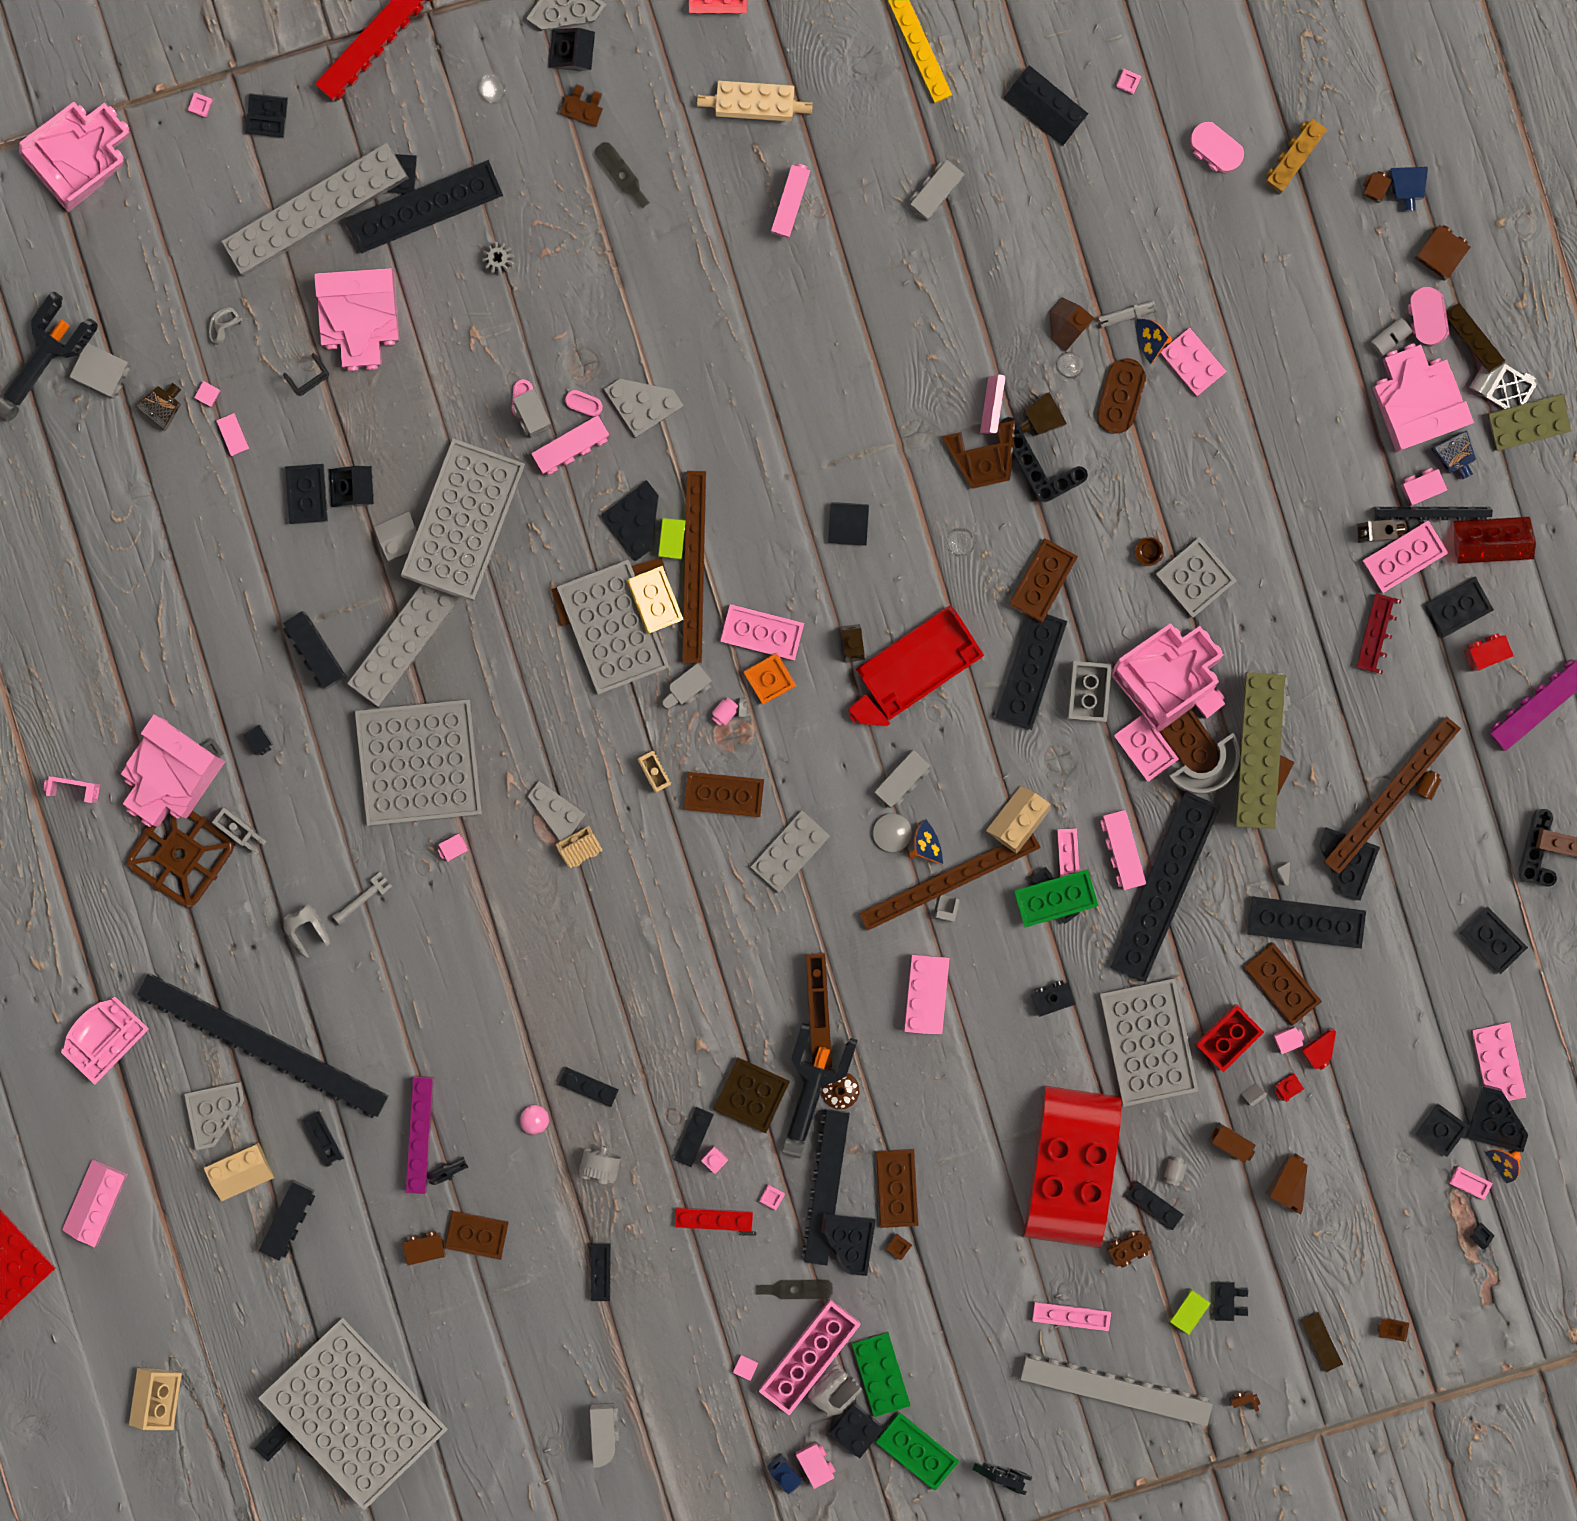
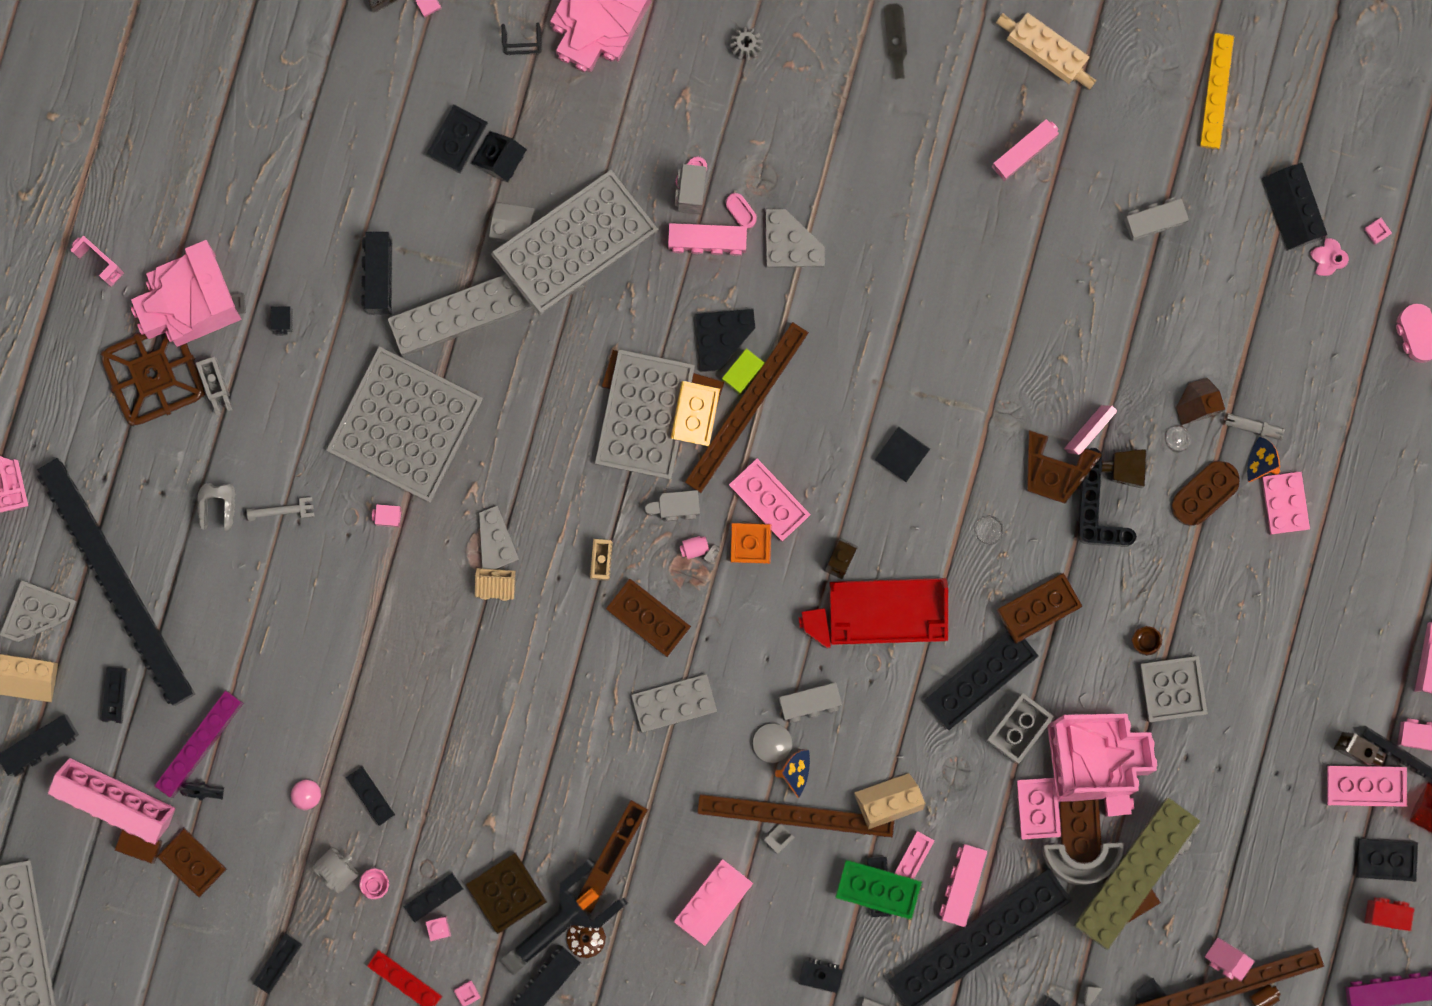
camera: 25 degrees right, 5 degrees down
bright pink tile [216,413,249,456] -> none
dark red hinge [1356,593,1401,674] -> none
none -> bright pink brick [48,758,176,844]
none -> bright pink hair [359,868,389,900]
none -> bright pink brick [1205,938,1254,981]
none -> bright pink plate [1310,238,1349,276]

